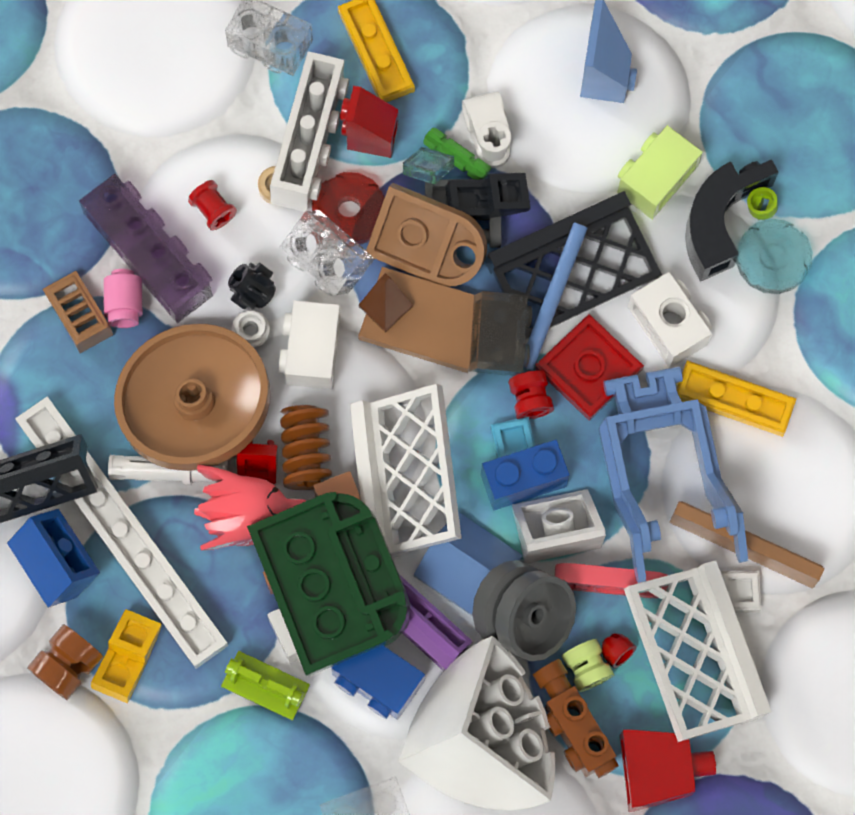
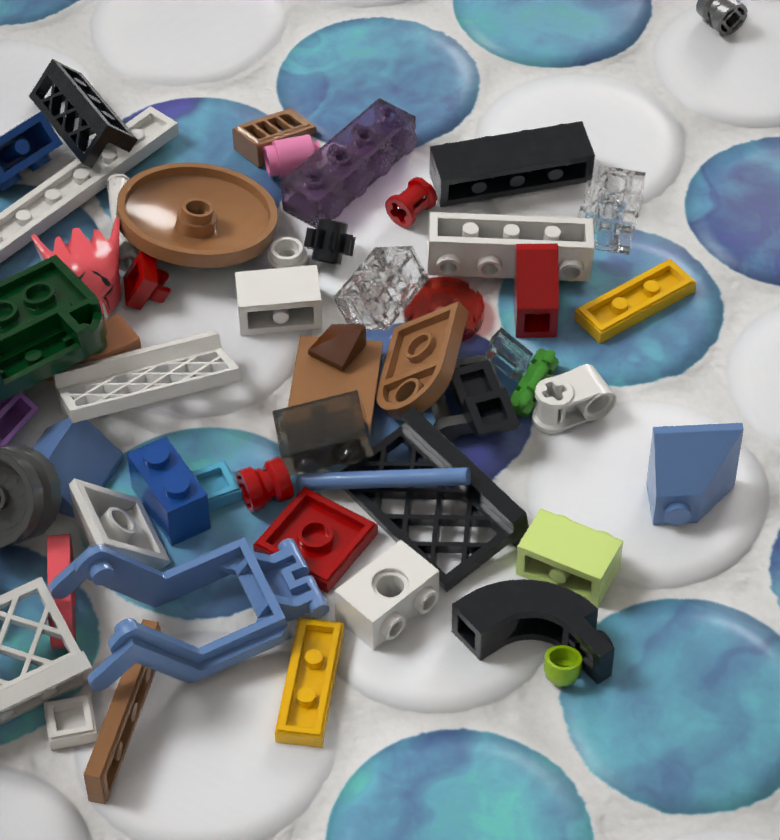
camera: 80 degrees right, 25 degrees down
dark orange piece [280,405,332,490] -> none
clear light blue tile [736,219,813,294] -> none
none -> black brick [429,121,595,207]

